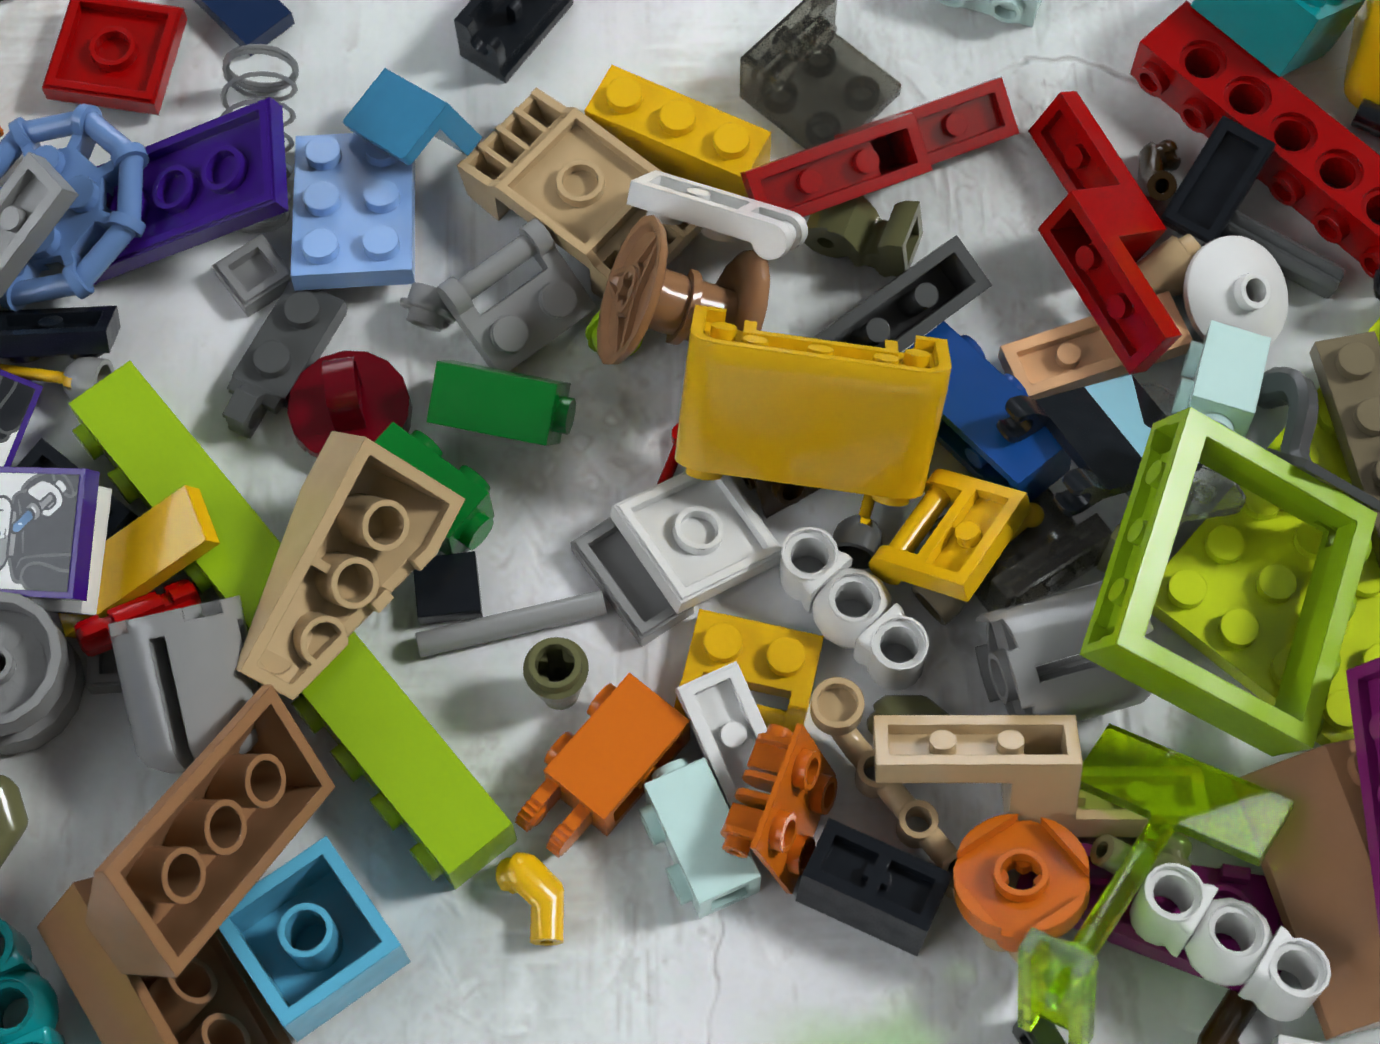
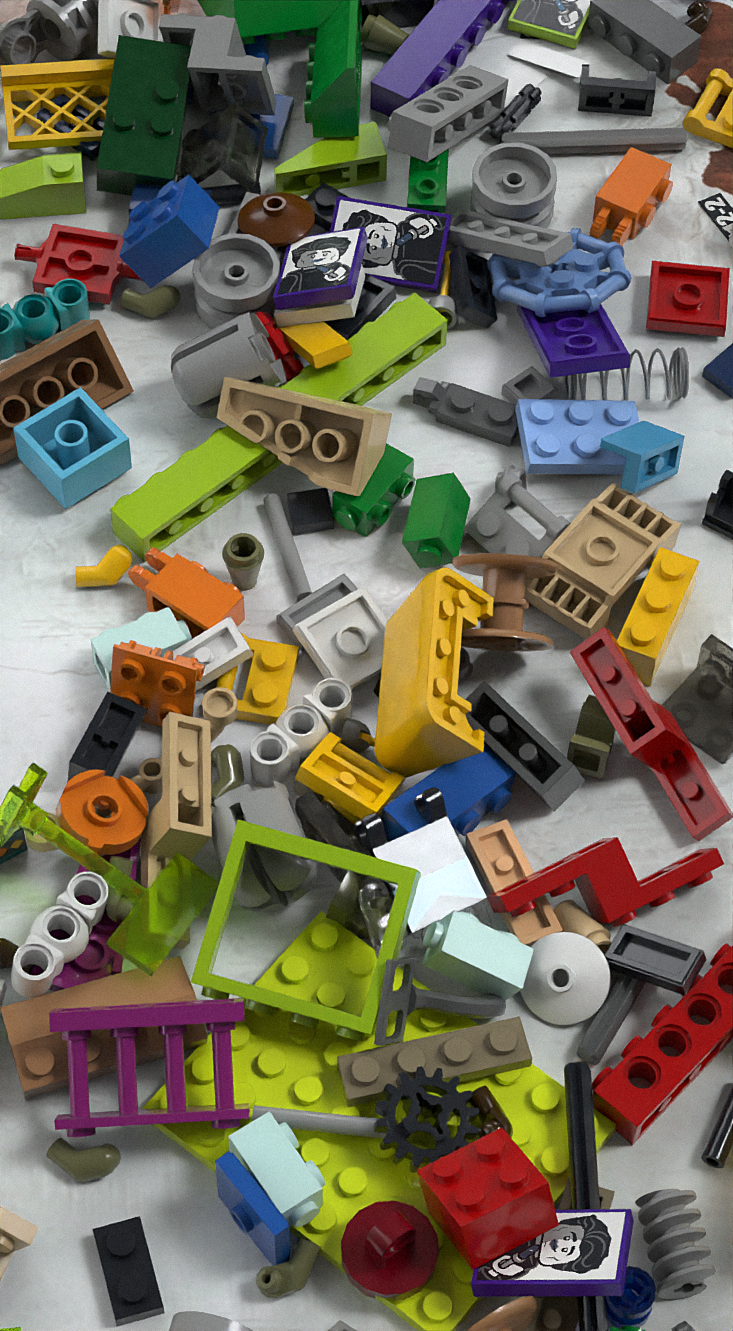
camera: 85 degrees right, 10 degrees down
medium nougat slope [85,684,336,978] -> none
dark red tile [287,351,413,458] -> none
white plate [627,170,808,260] -> none
dark brown arm [1138,139,1181,201] -> none

